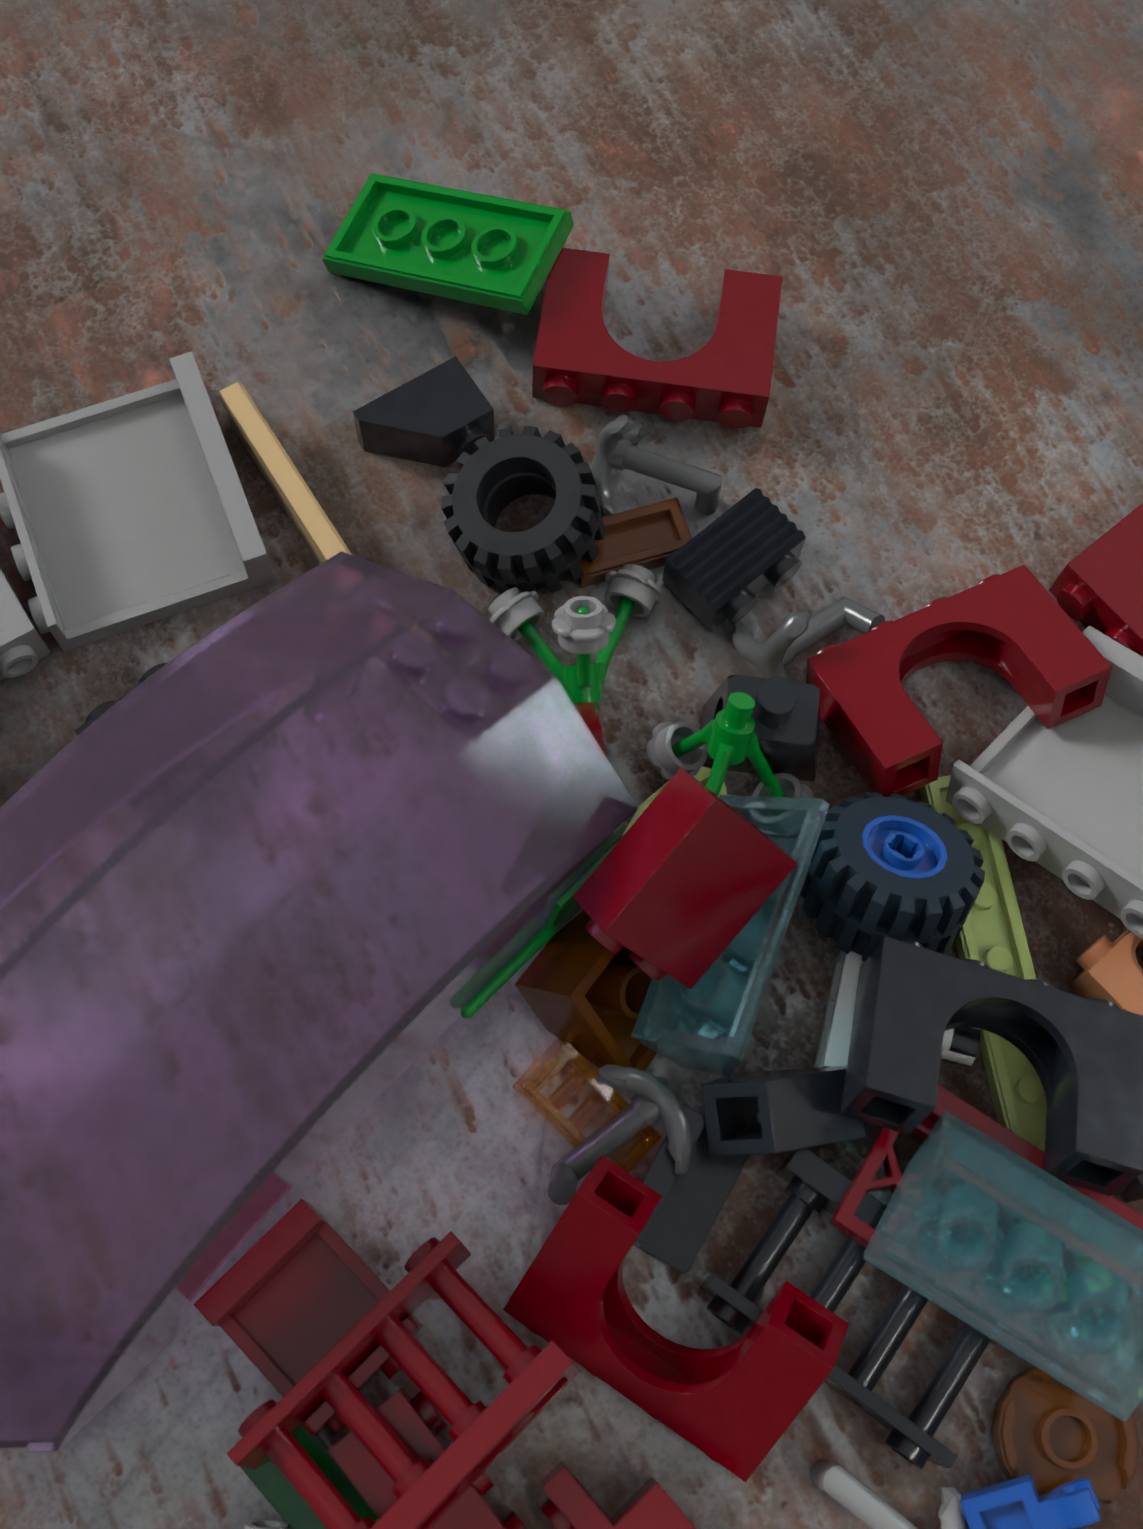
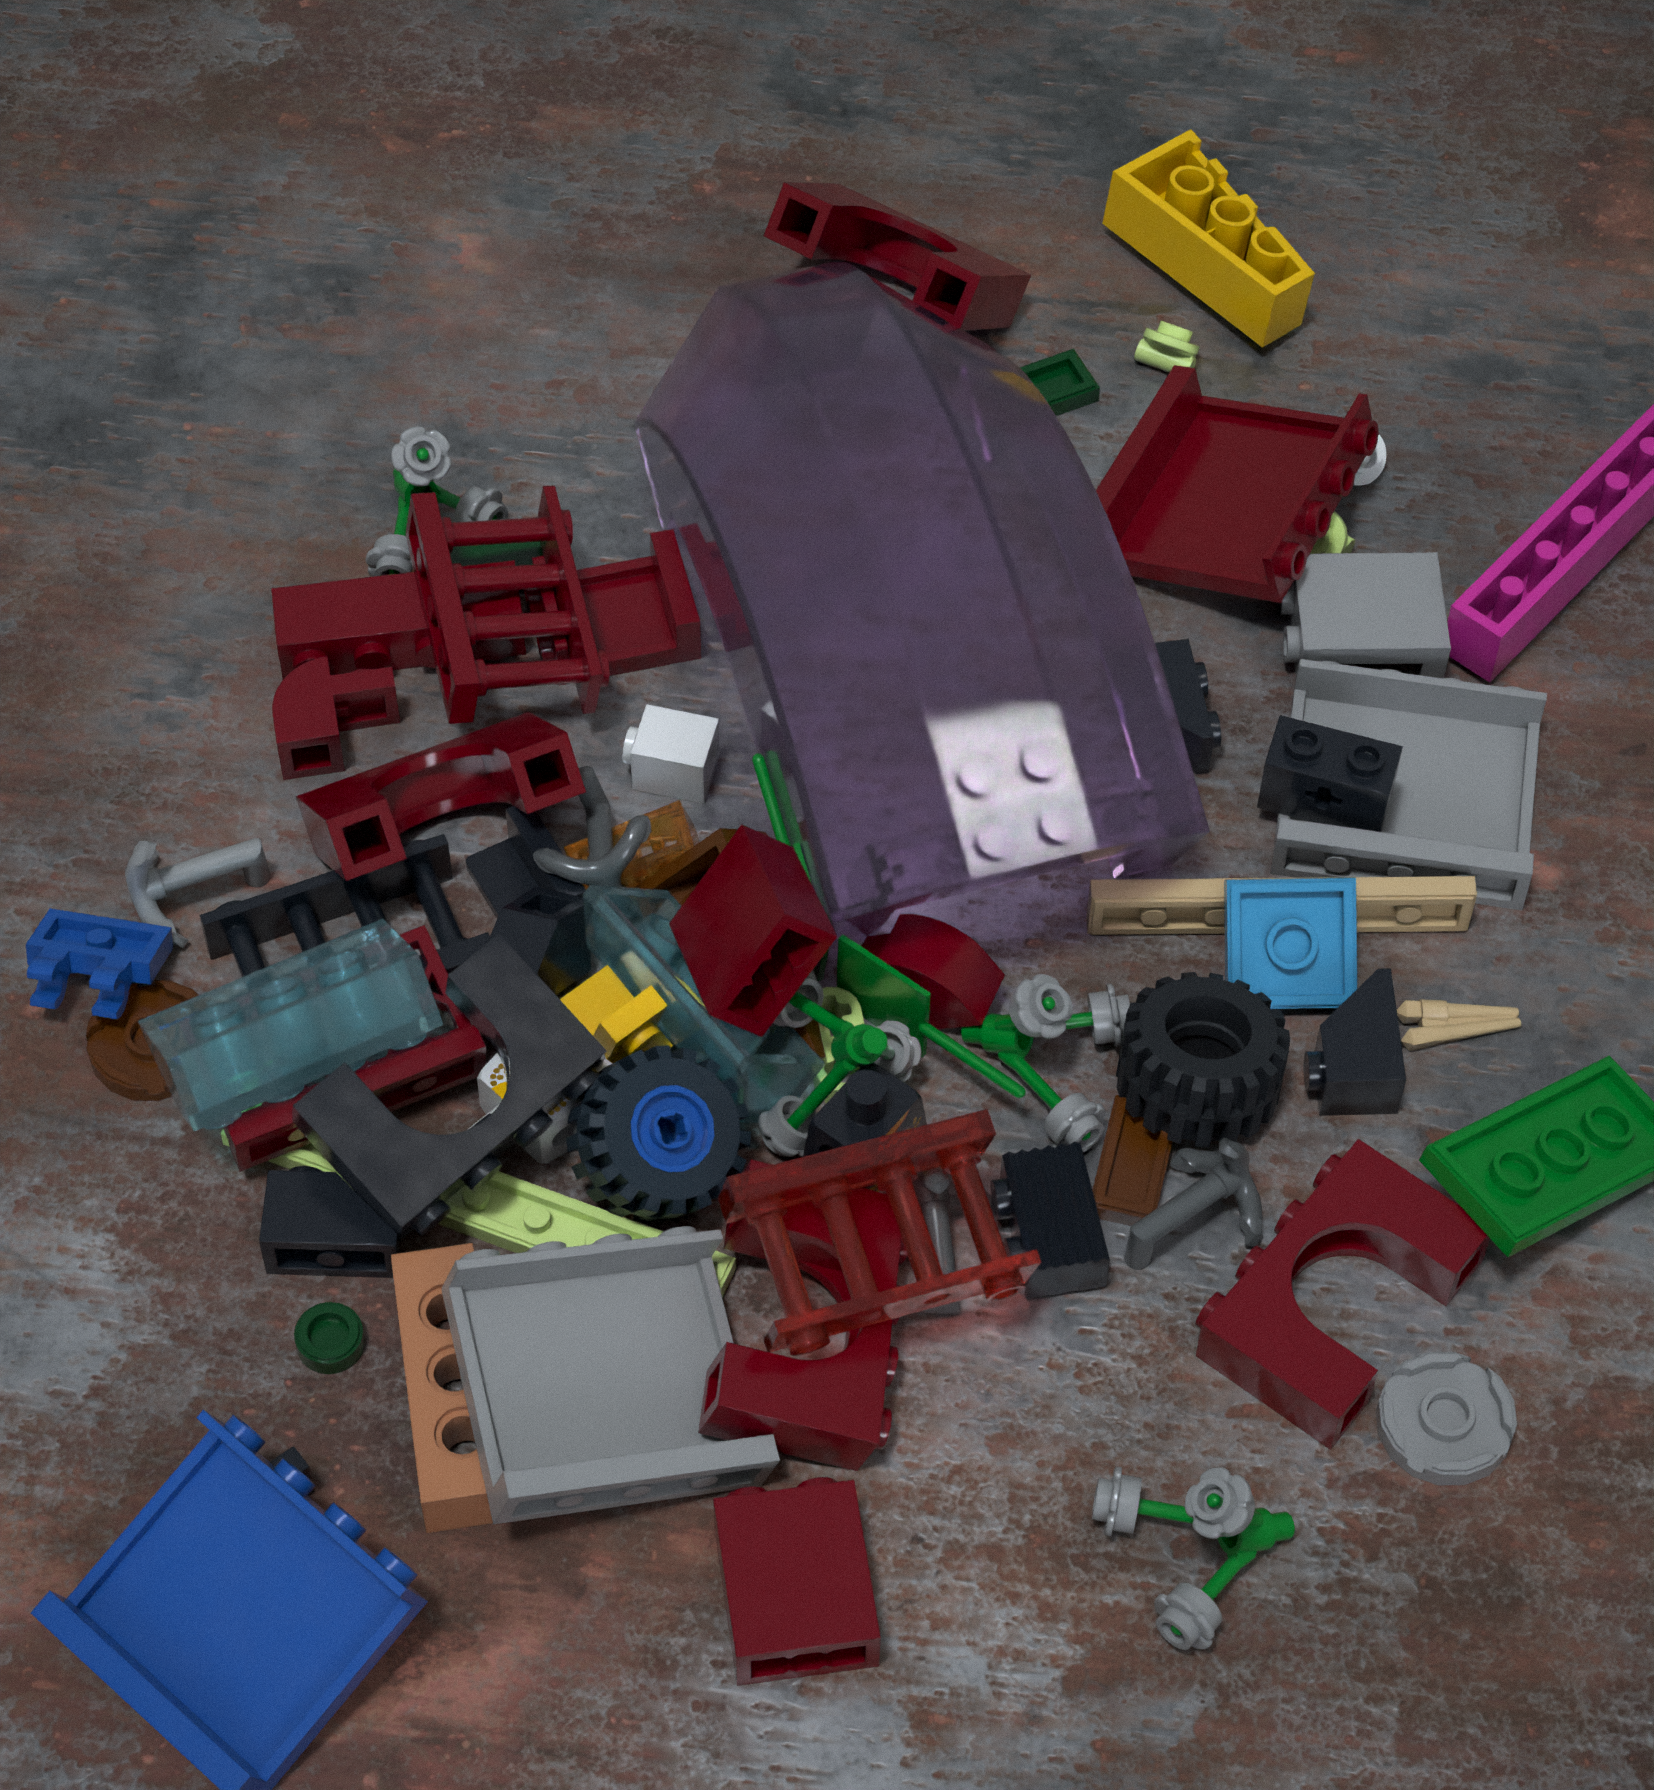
camera: 125 degrees right, 15 degrees down
none -> yellow brick [560,965,673,1063]
none -> white brick [622,704,720,804]
none -> clear red fence [718,1109,1041,1356]
none -> green piece [836,934,1026,1099]
none -> light grey plant [1091,1467,1295,1650]
none -> dark azure tile [1224,878,1357,1009]
none -> black brick [1257,715,1403,832]
none -> light grey tile [1376,1352,1517,1485]
none -> tan piece [1397,999,1522,1051]

